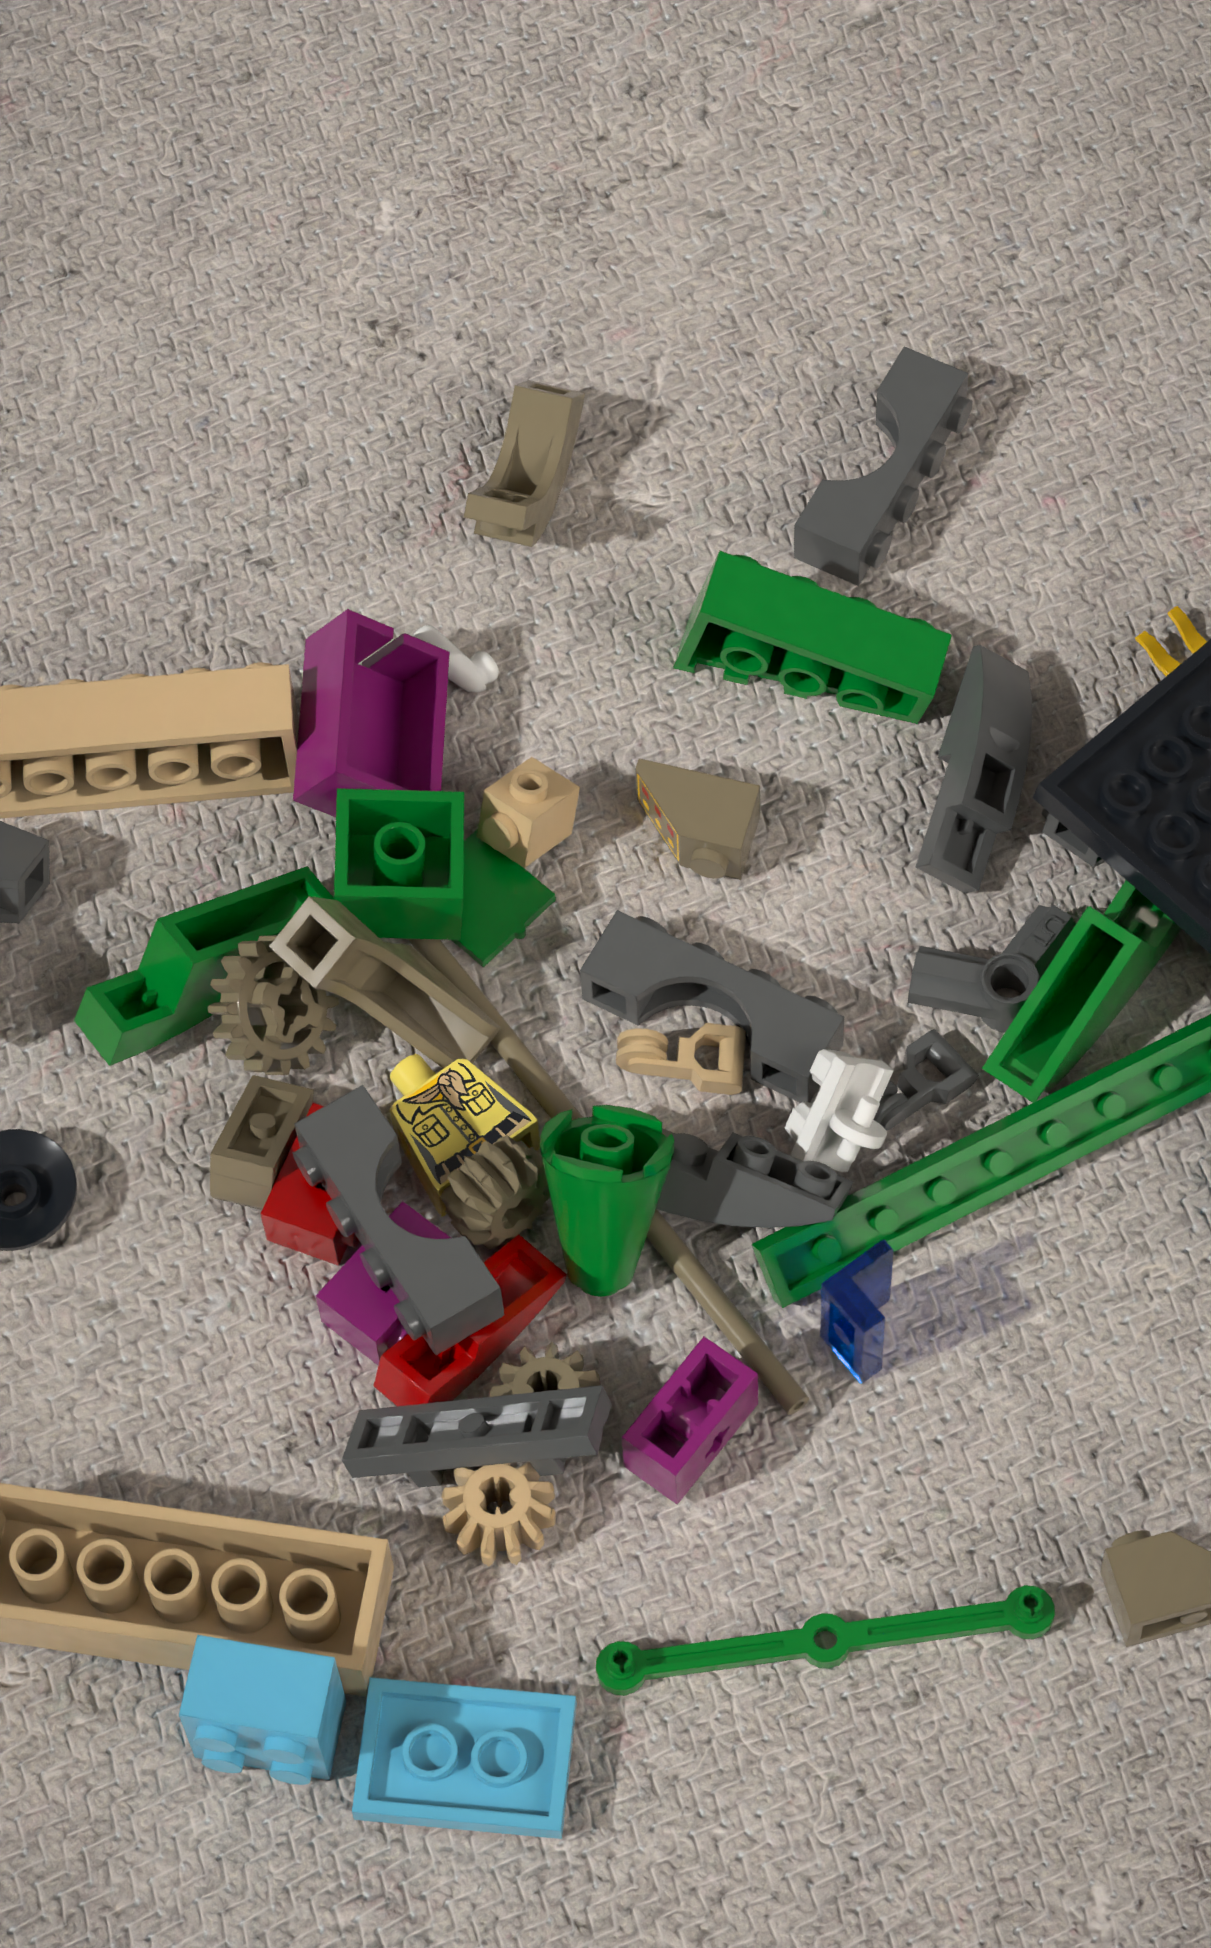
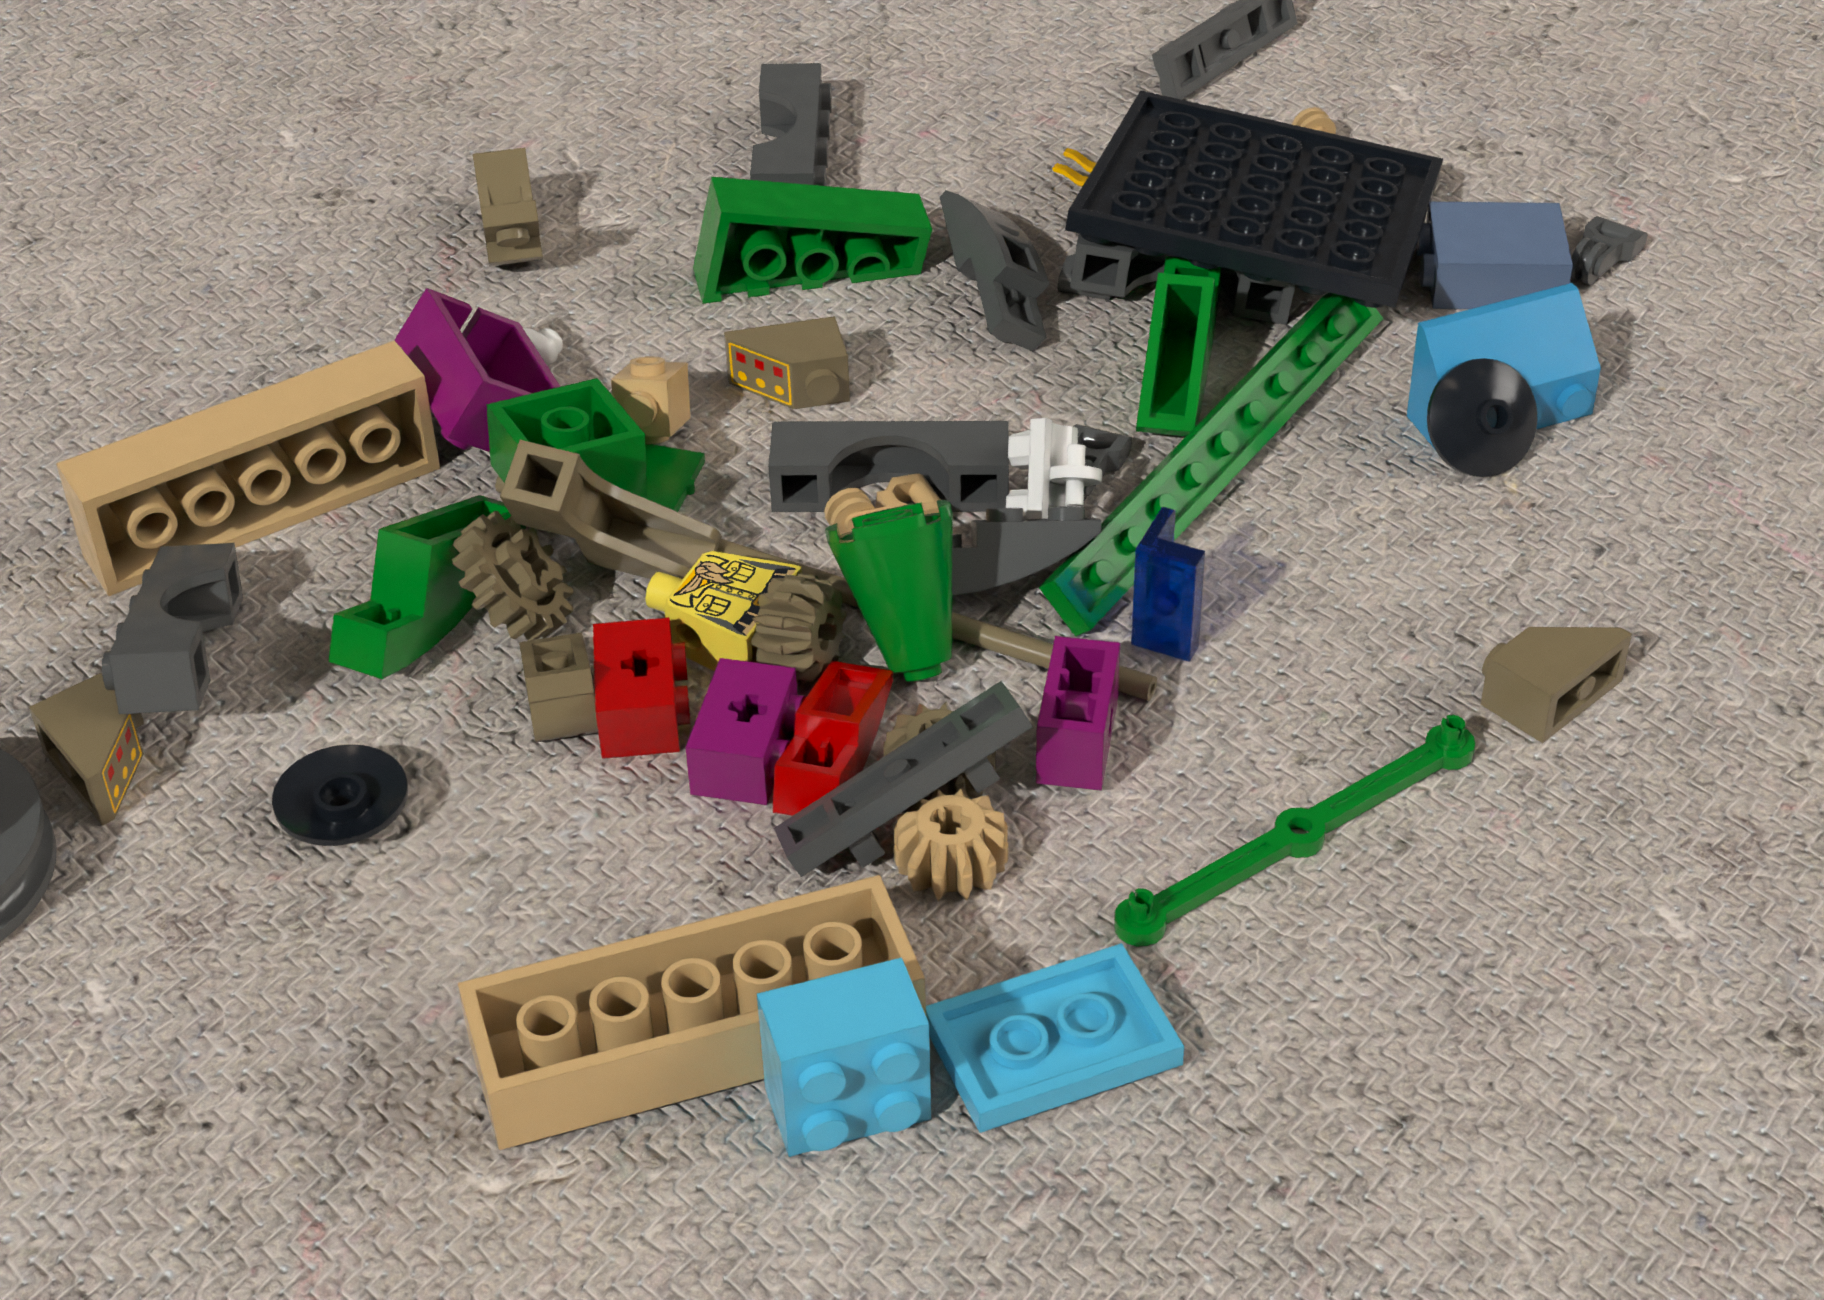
camera: 30 degrees left, 20 degrees down
dark grey arch [293,1085,504,1355] -> none
dark grey piece [908,905,1076,1033] -> none

